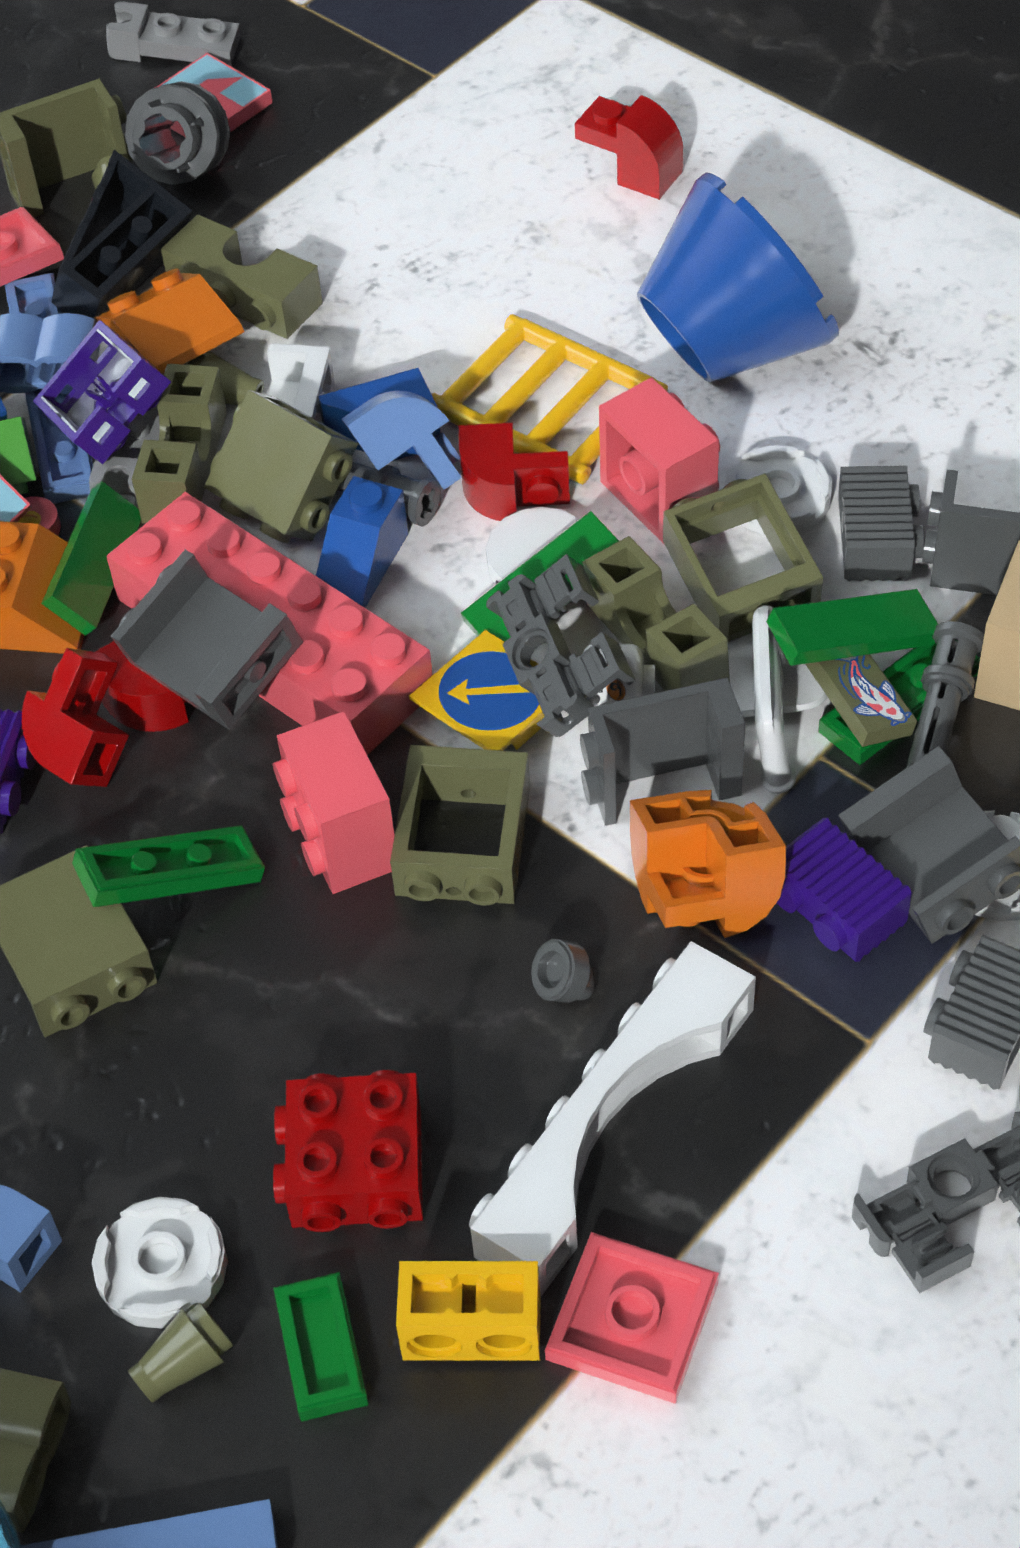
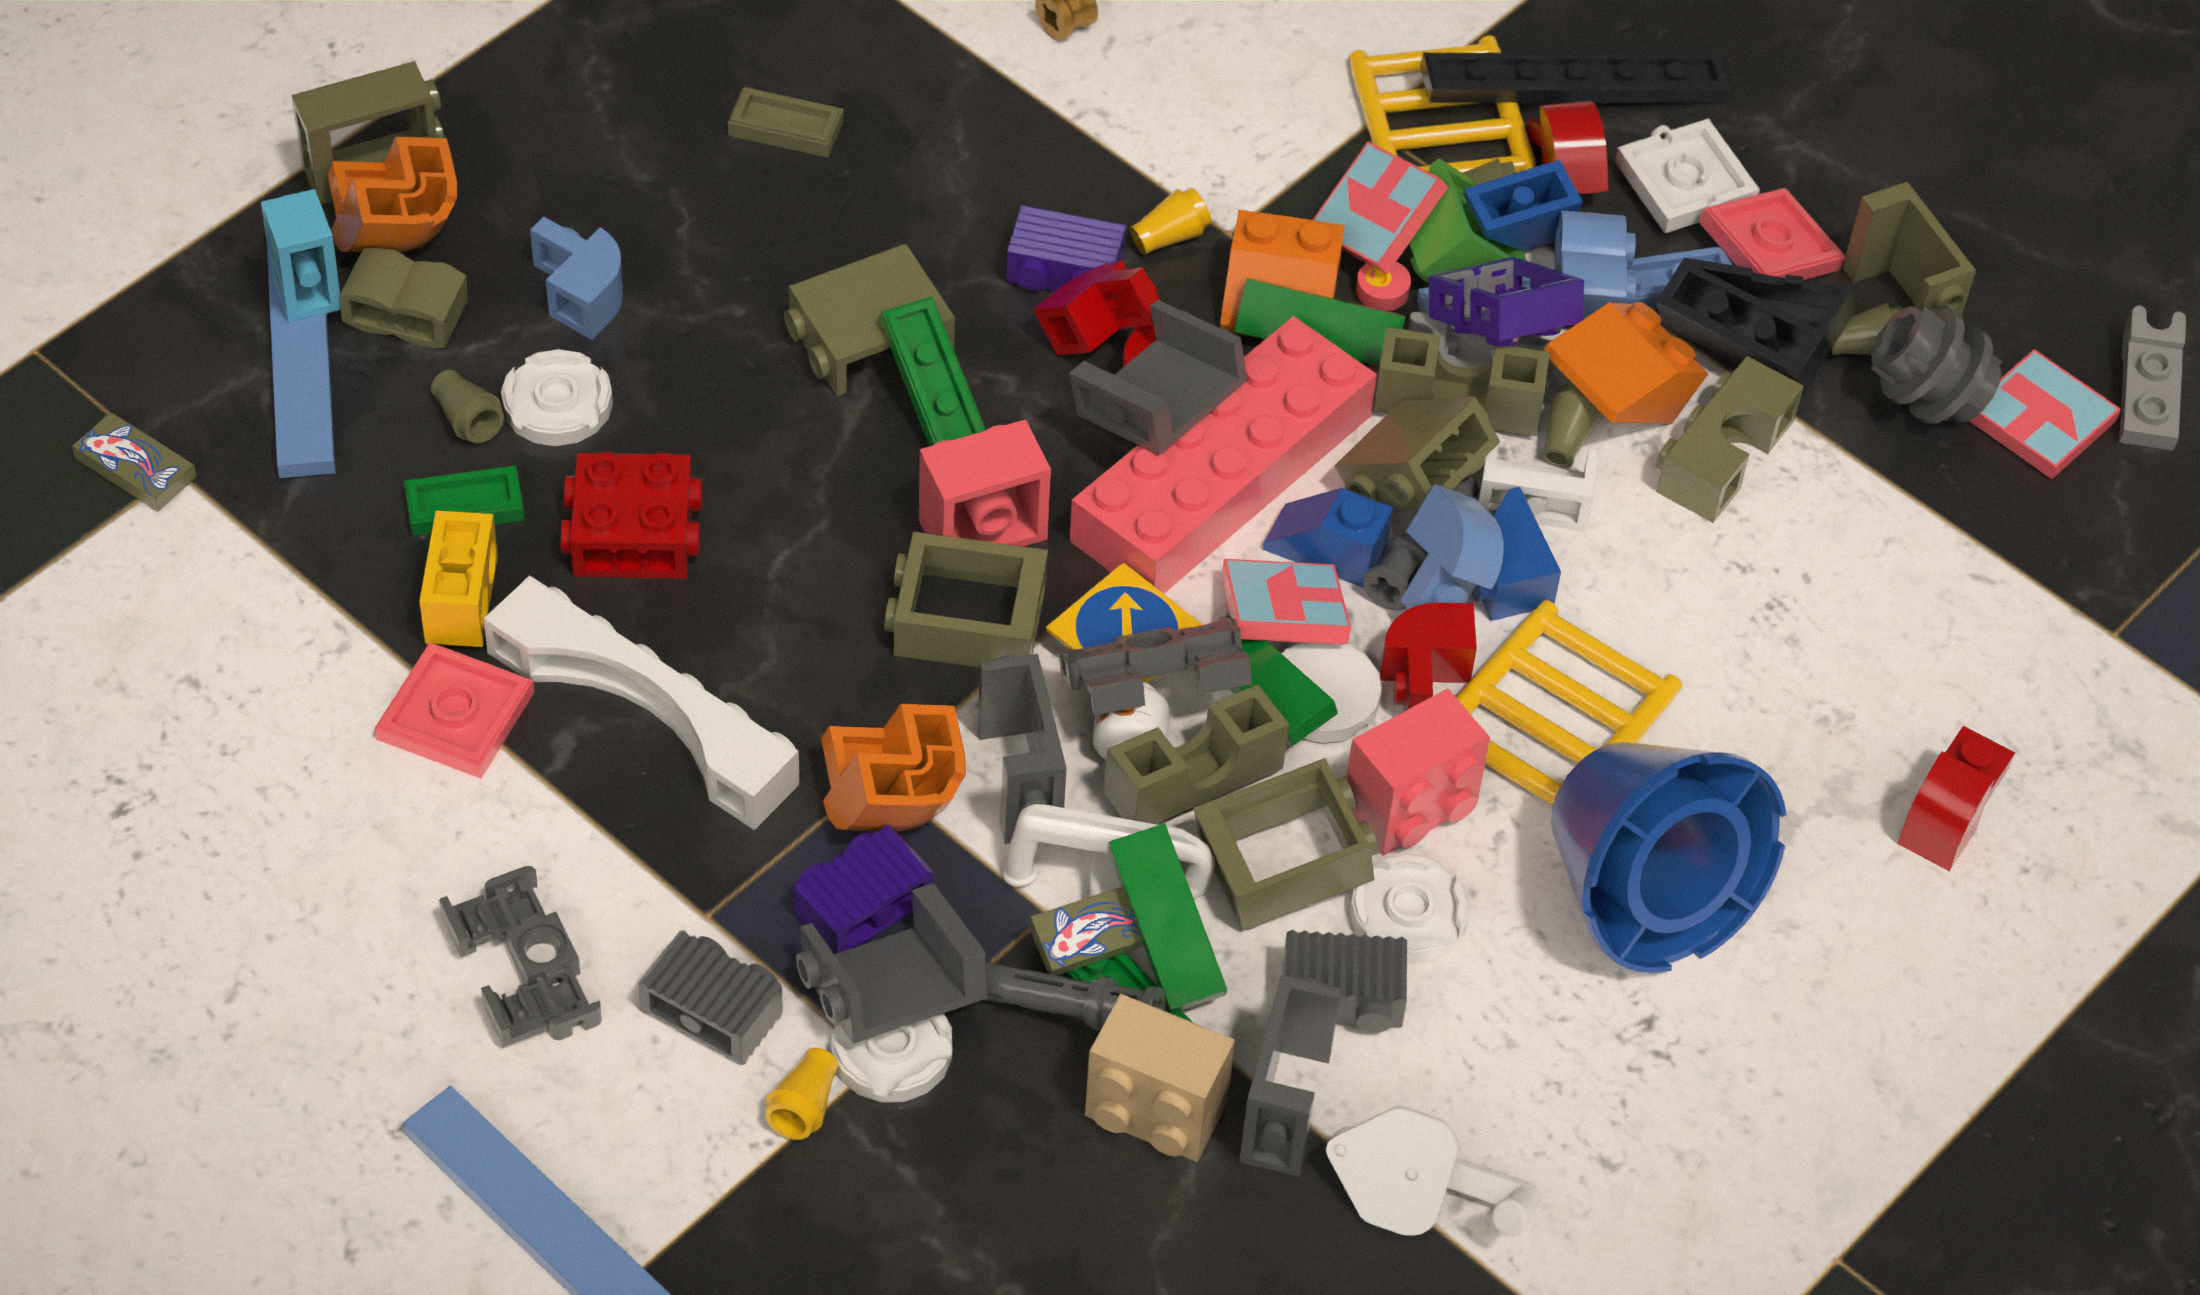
camera: 85 degrees right, 0 degrees up
dark grey tile [531,939,595,1003] -> none
none -> tile [1221,559,1351,645]

